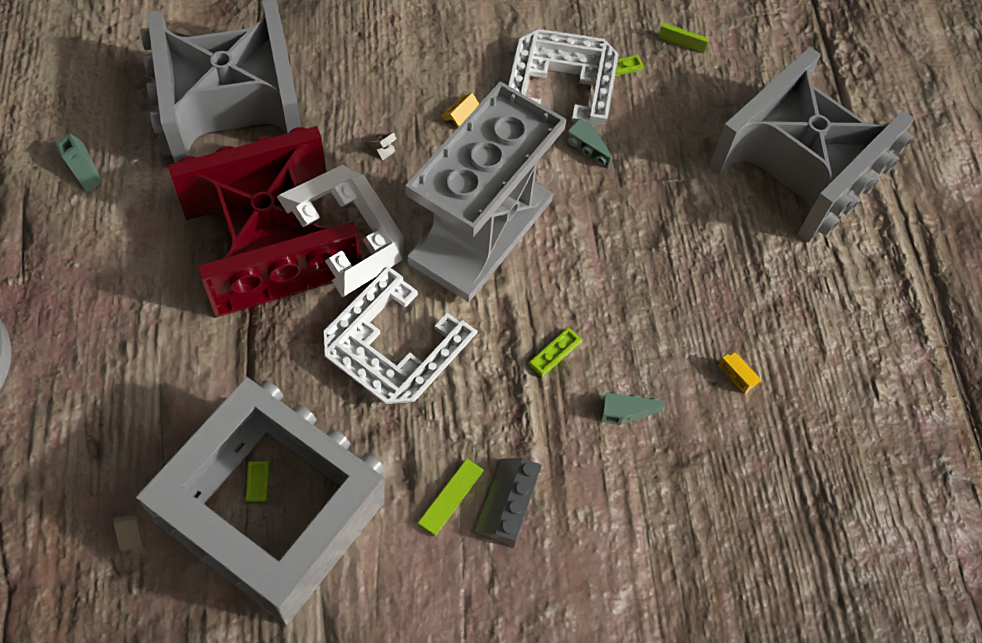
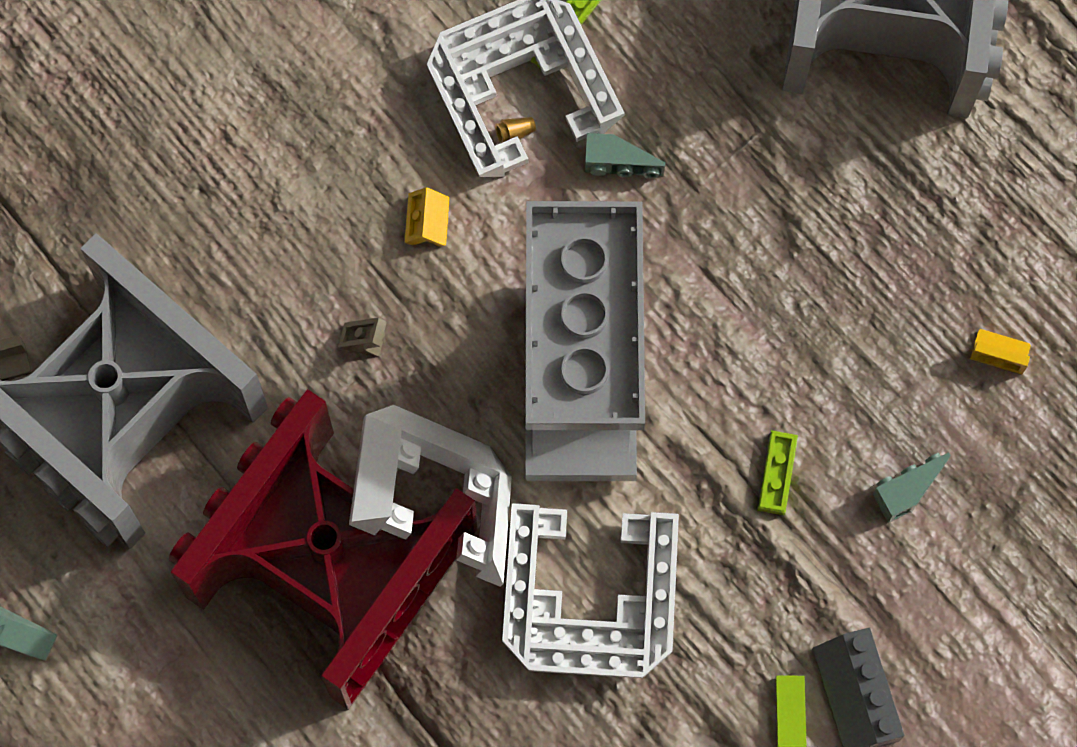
camera: 30 degrees left, 10 degrees up
none -> pearl gold cone [495,117,536,143]

